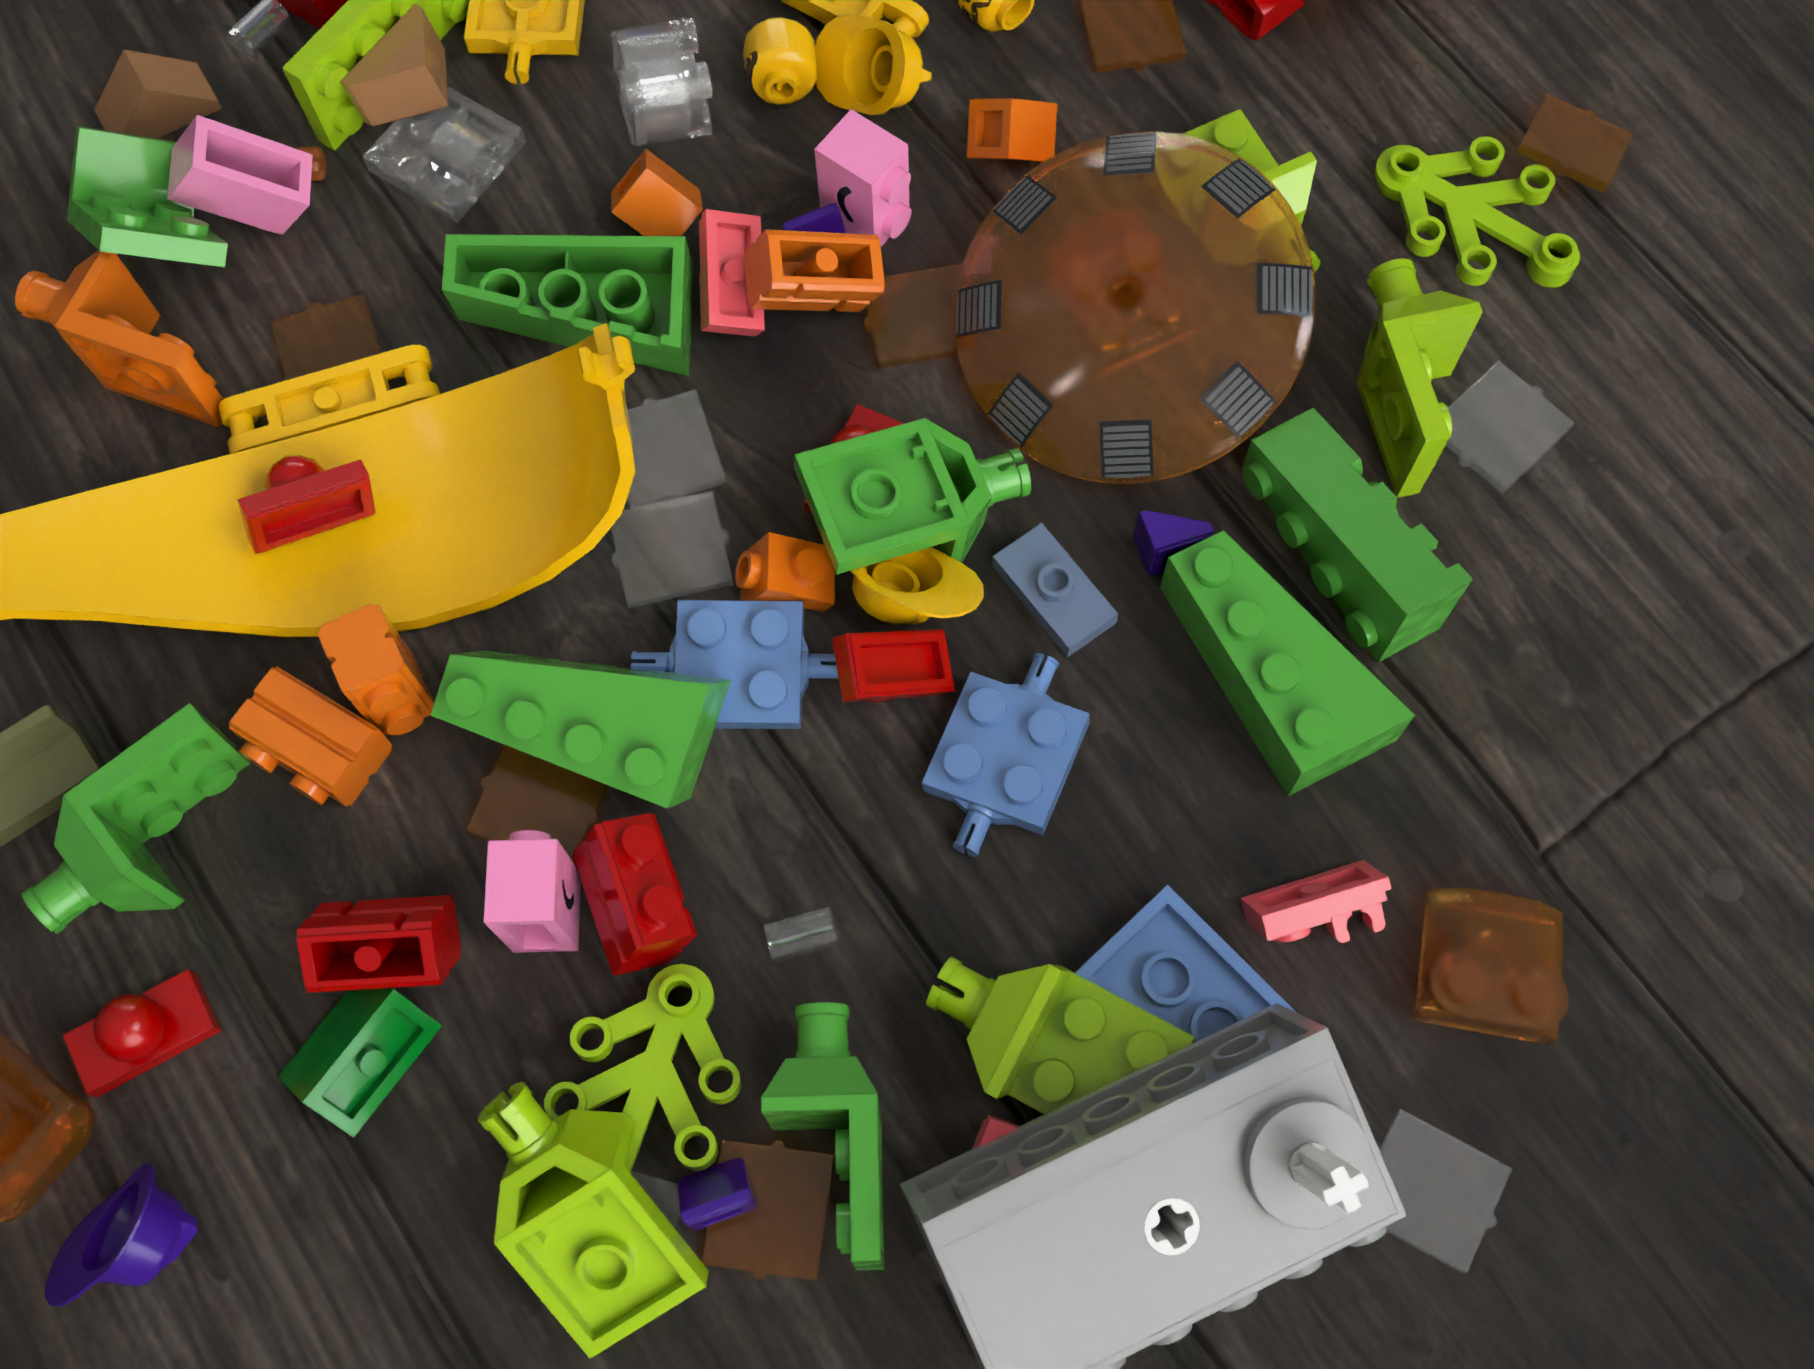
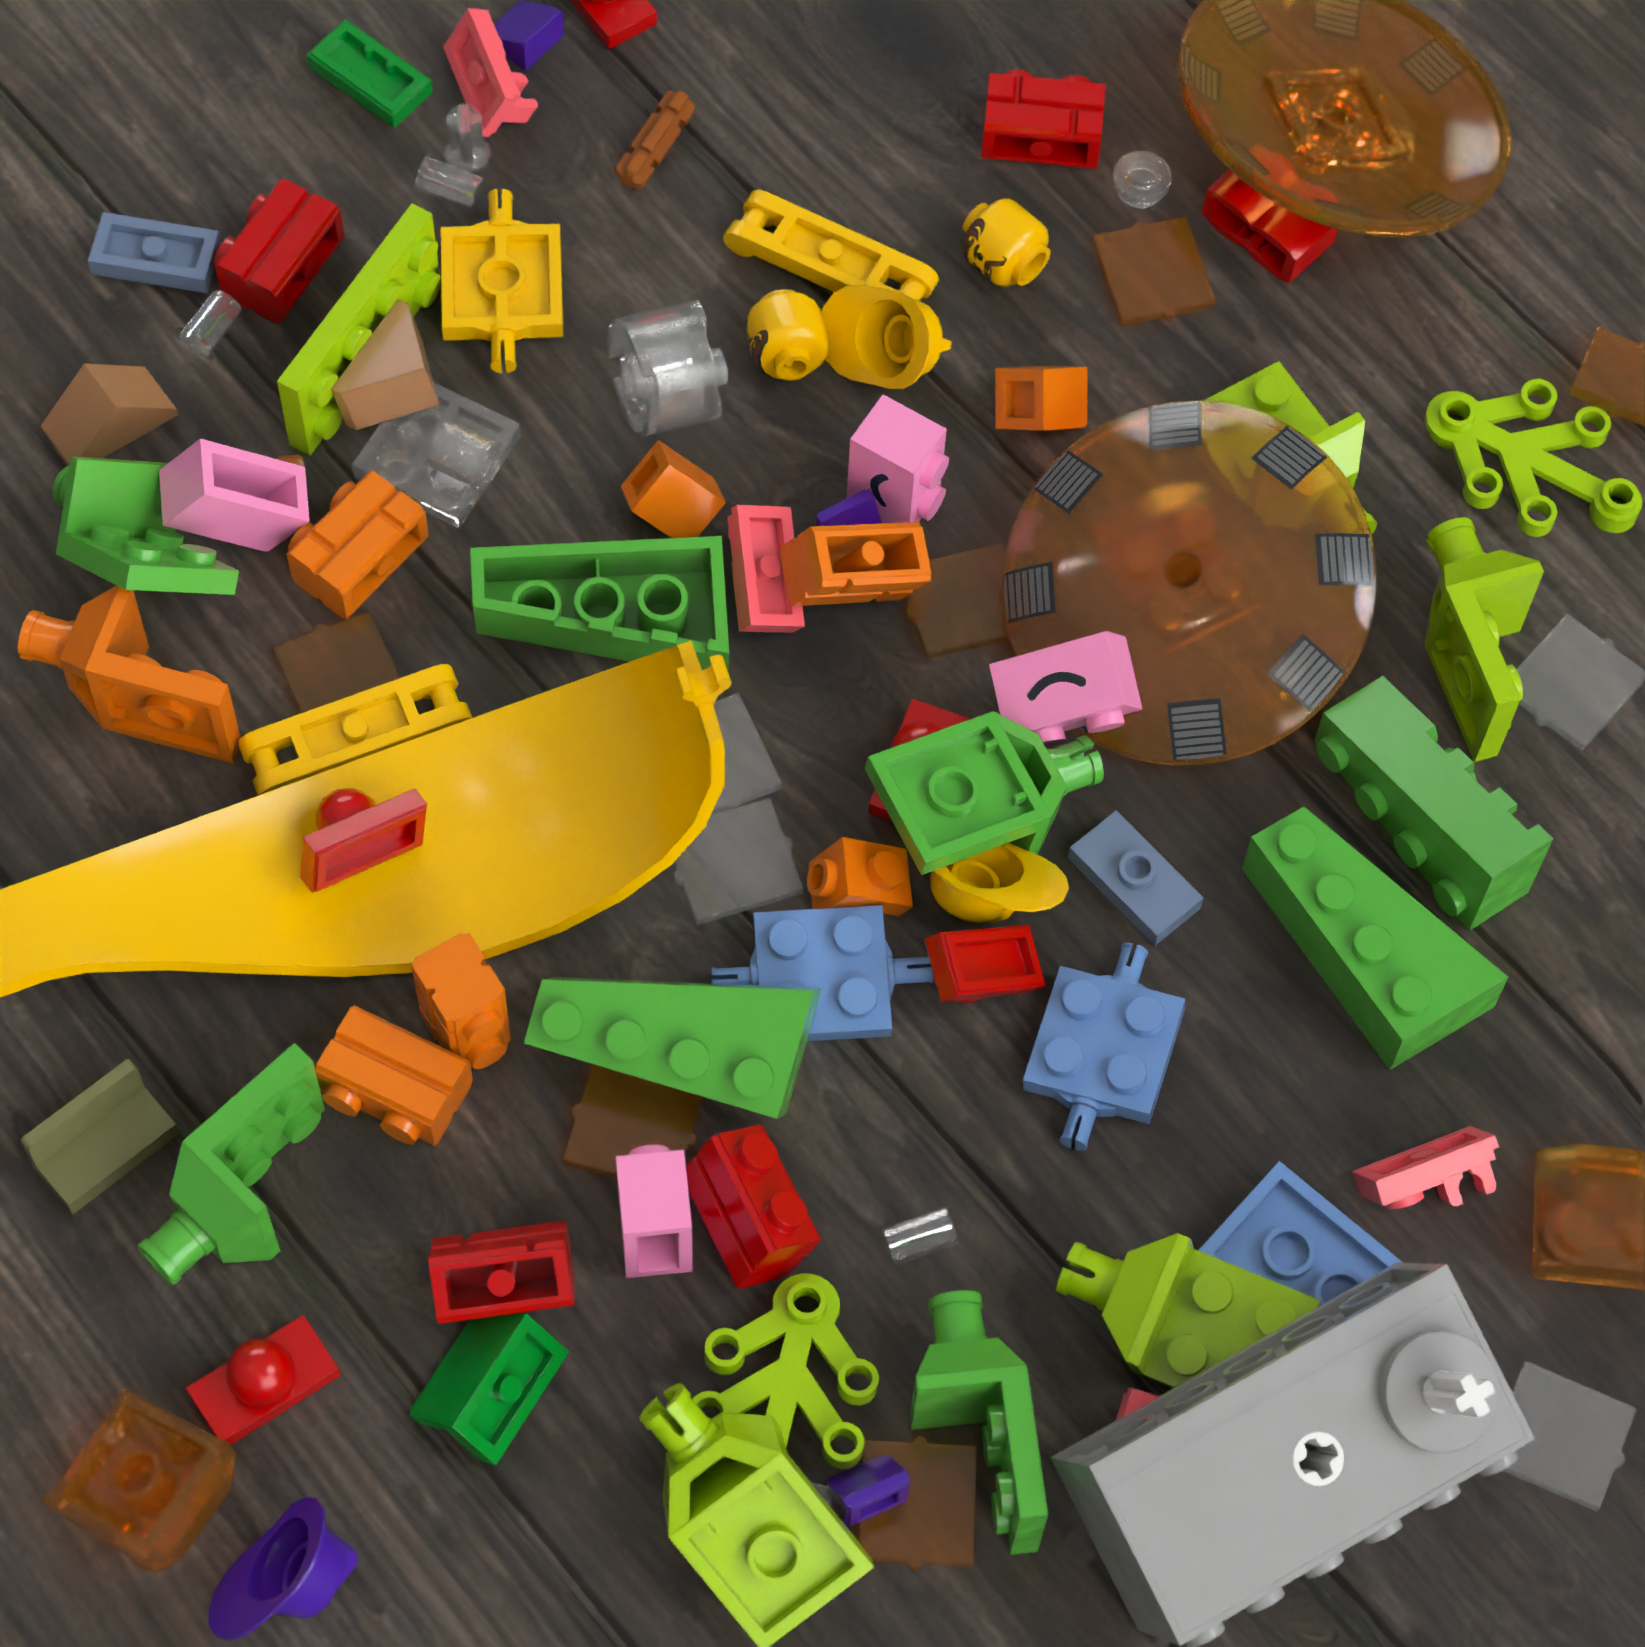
camera: 10 degrees left, 5 degrees down
dark purple slope [1133,511,1214,575] -> none
none -> orange brick [287,470,429,620]
none -> bright pink brick [989,631,1143,747]

